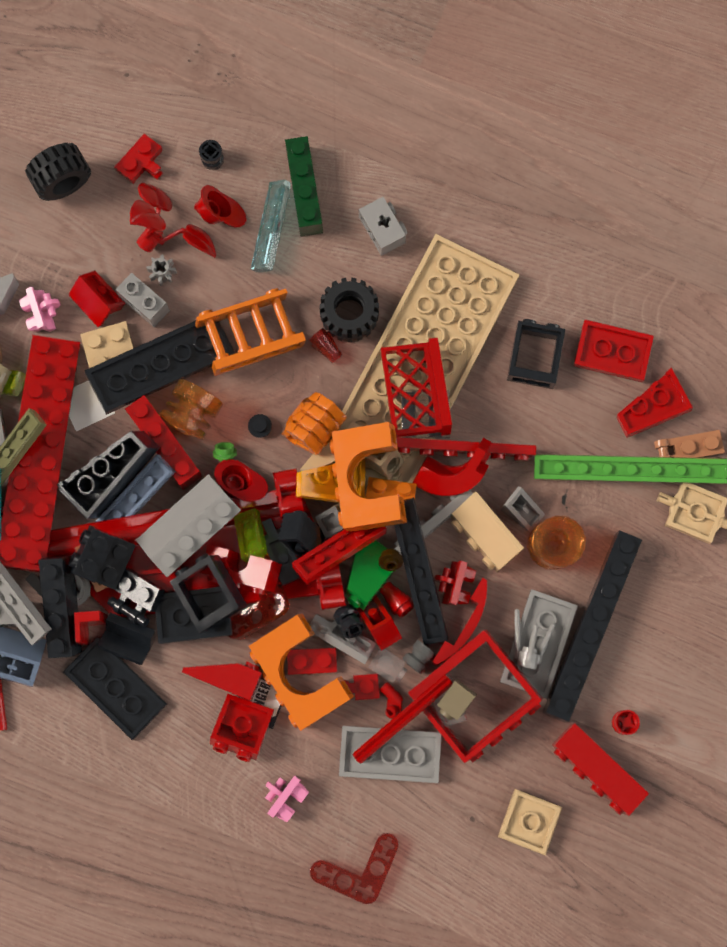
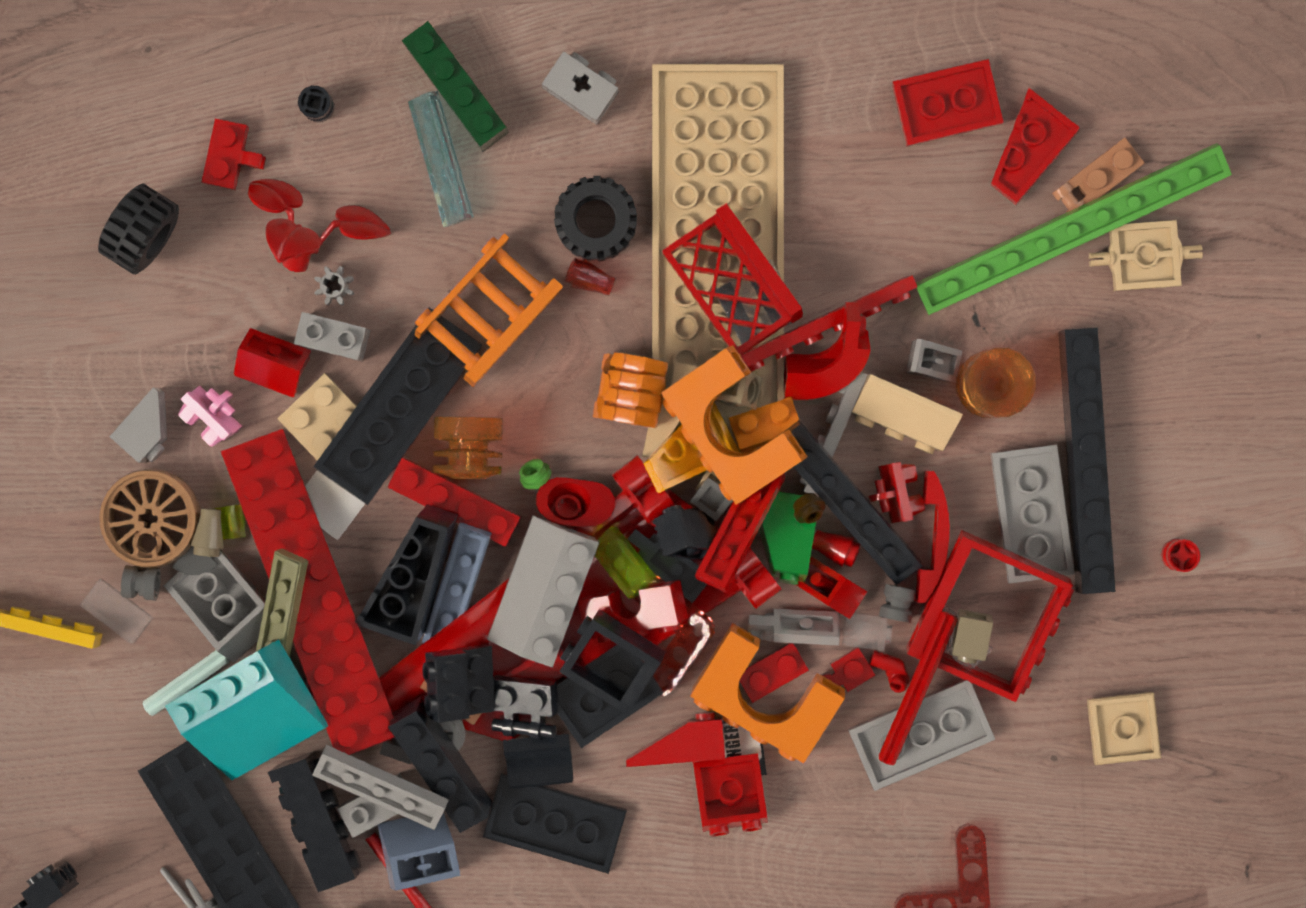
camera: 25 degrees left, 10 degrees up
red panel [74,611,108,646] -> none
red piece [194,185,246,228] -> none
black plate [248,414,272,438] -> none
bright pink hips [265,776,309,822] -> none
black wheel [334,604,366,639] -> none
black window [507,319,565,389] -> none
light grey plant [514,609,556,670] -> none
red brick [552,723,649,816] -> none

